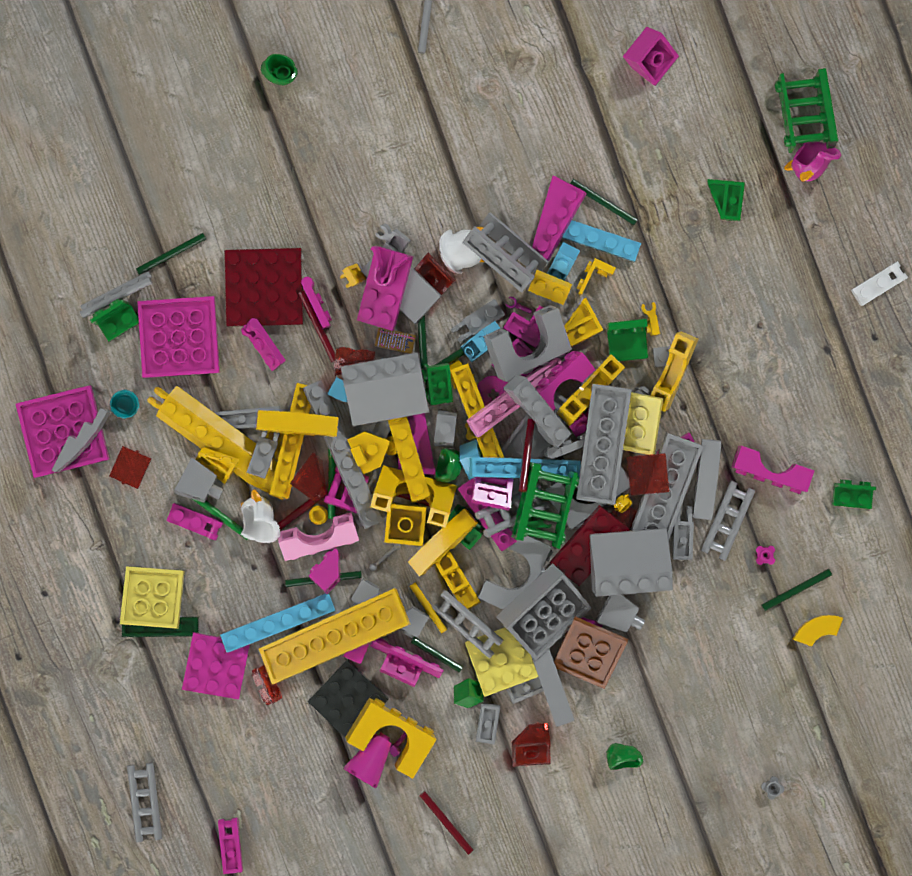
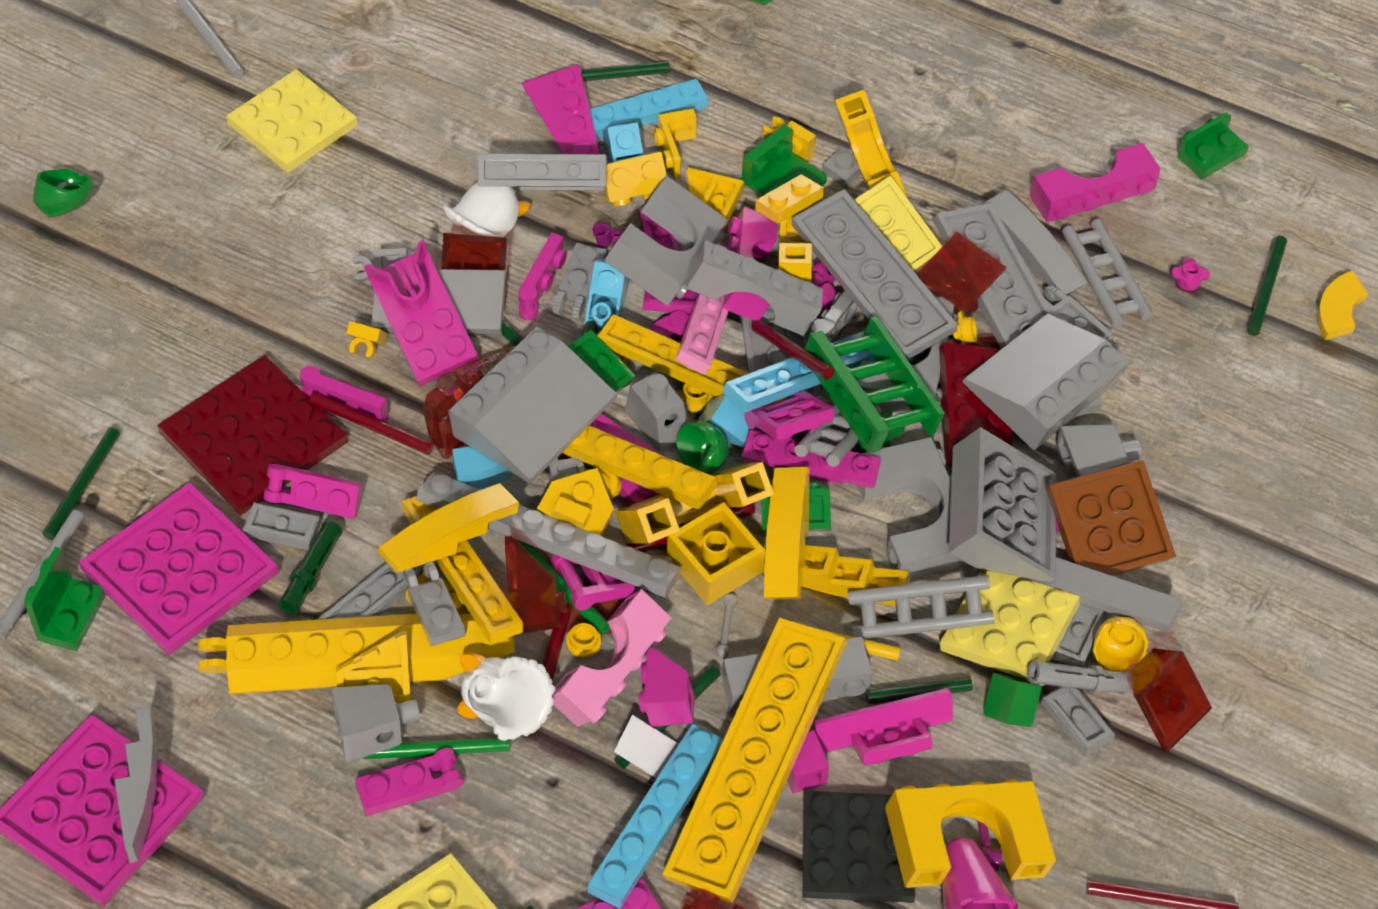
camera: 45 degrees left, 35 degrees down
clear red piece [109,446,152,489] -> none
teal hair [110,389,140,419] -> none
green hair [606,743,644,770] -> none
none -> light yellow plate [226,69,358,173]
none -> light grey plate [243,502,321,550]
none -> dark green pin [278,521,343,615]
none -> dark pink plate [518,233,567,320]
none -> white sticker [614,715,679,779]
none -> yellow plate [756,174,824,224]
none -> light grey pin [1027,660,1131,695]
none -> yellow hair [1093,617,1149,672]

